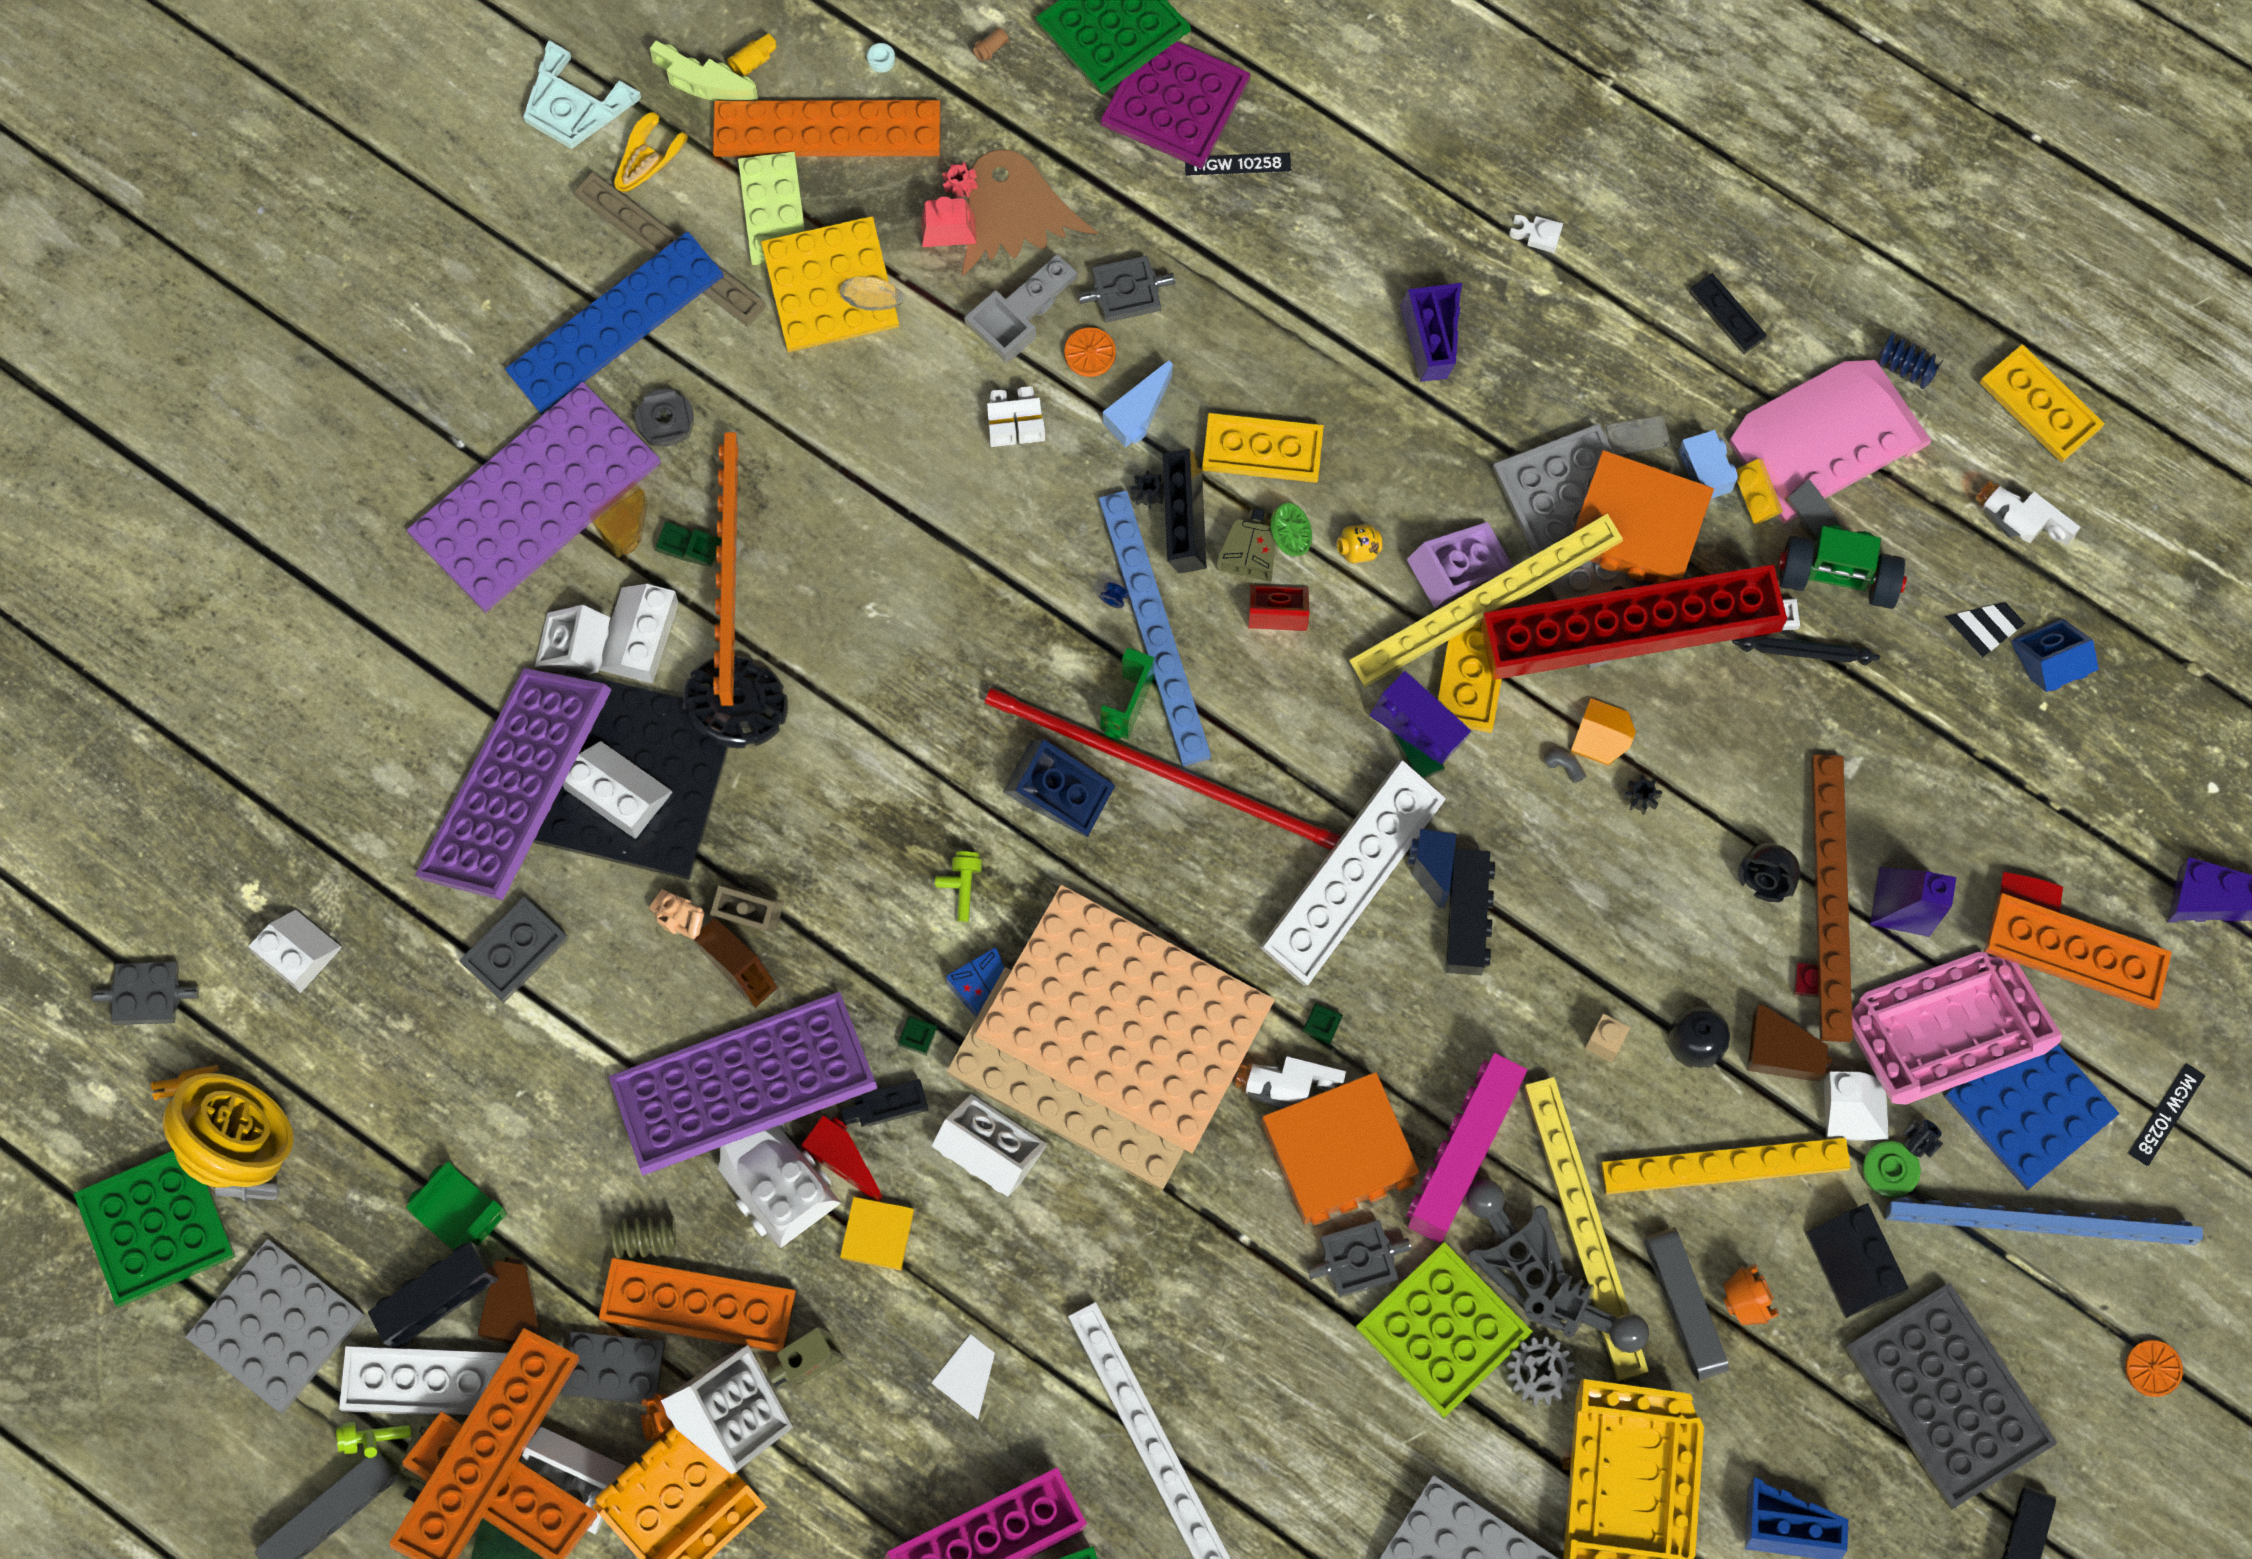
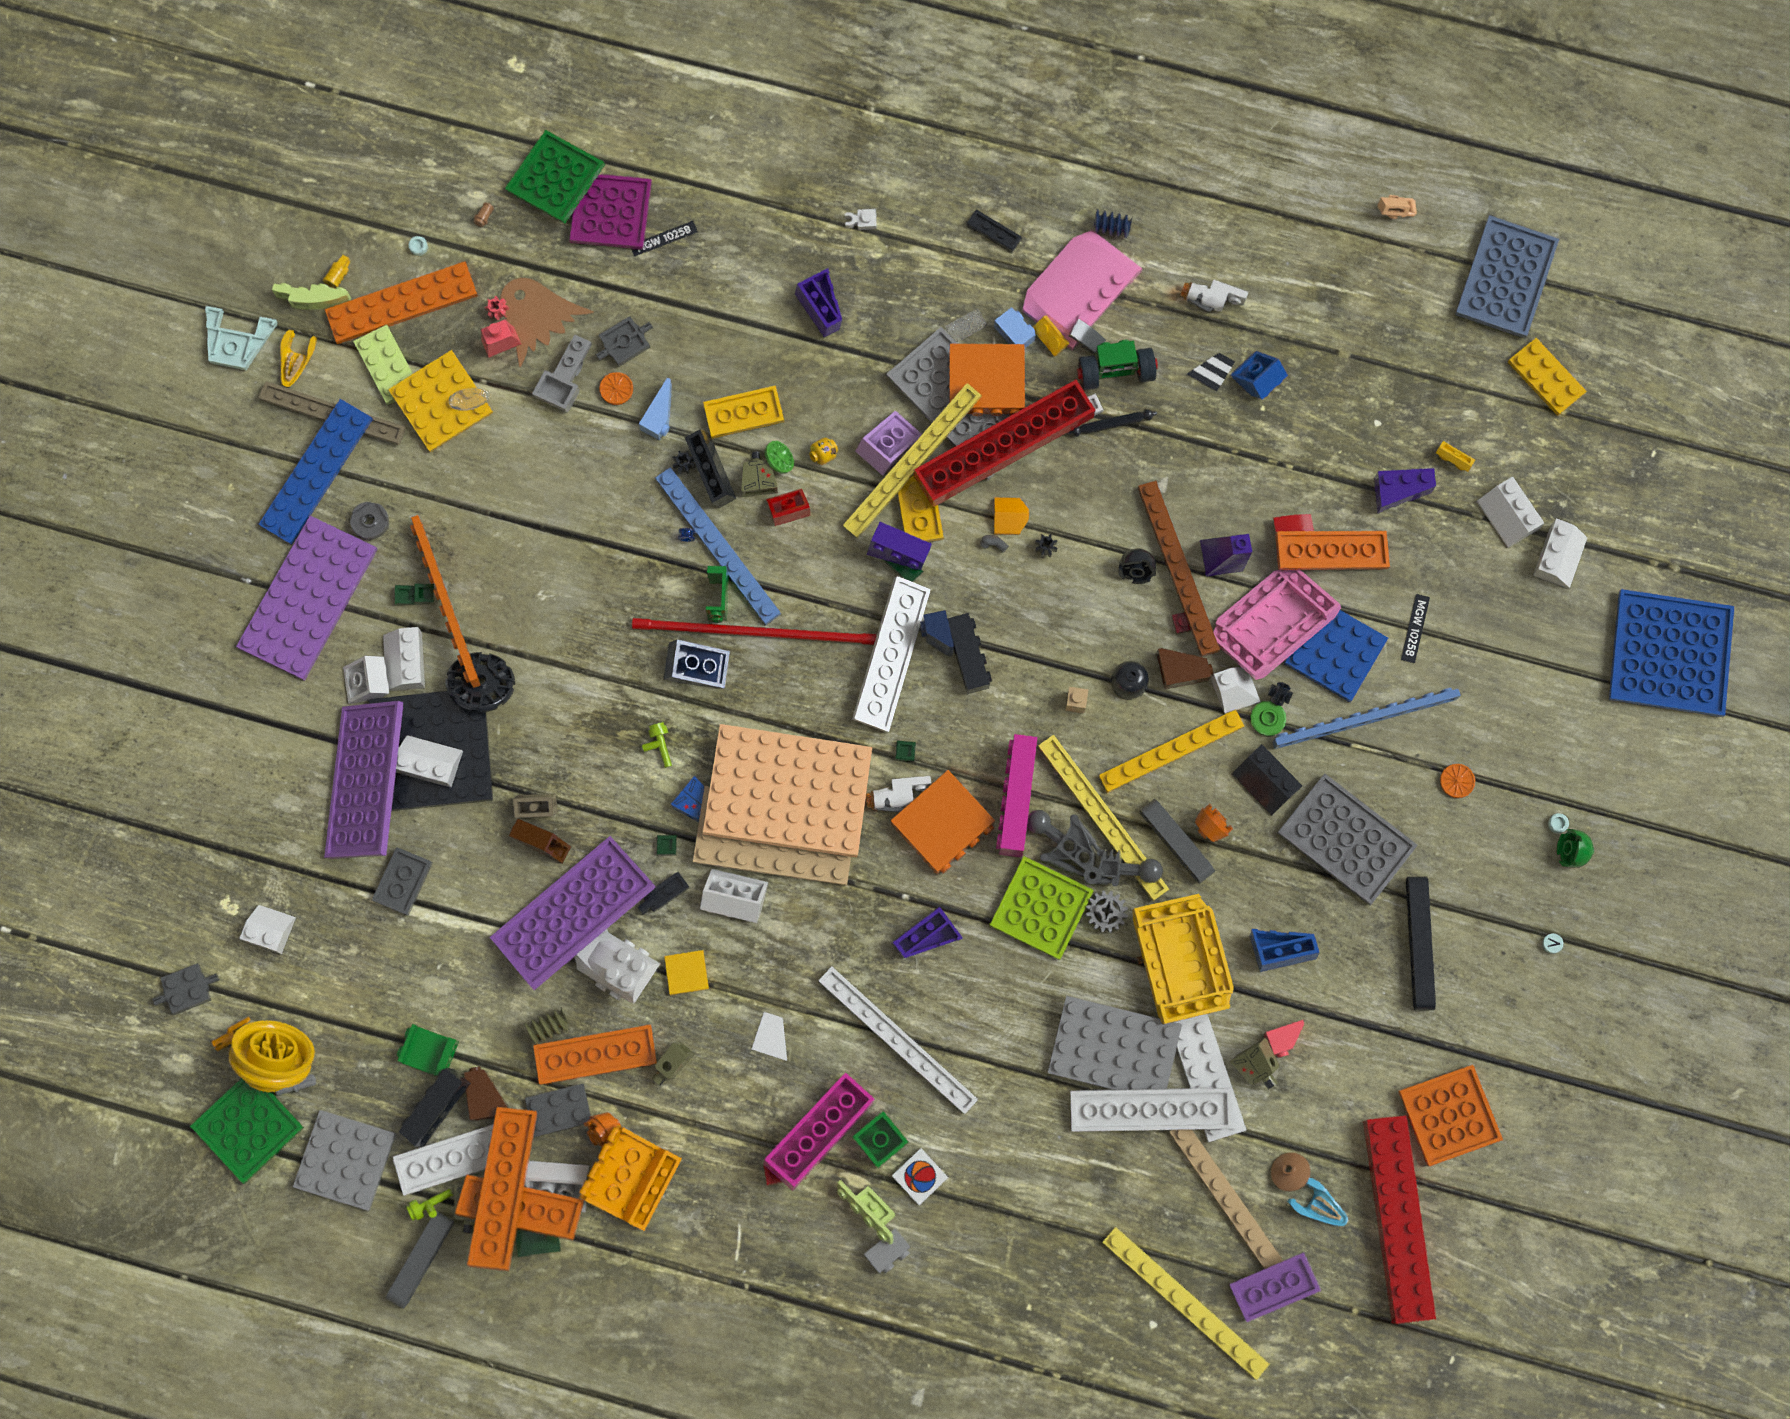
camera: 20 degrees left, 5 degrees up
clear yellow slope [594,488,648,558] -> none
light nougat piece [649,889,705,939] -> none
white slope [661,1345,793,1474] -> none
red slope [801,1116,882,1202] -> none
white hips [987,386,1045,447] -> none
dark grey plate [1307,1220,1412,1298] -> none
yellow plate [1980,344,2105,463] -> none
none -> dark purple wedge [891,907,963,958]

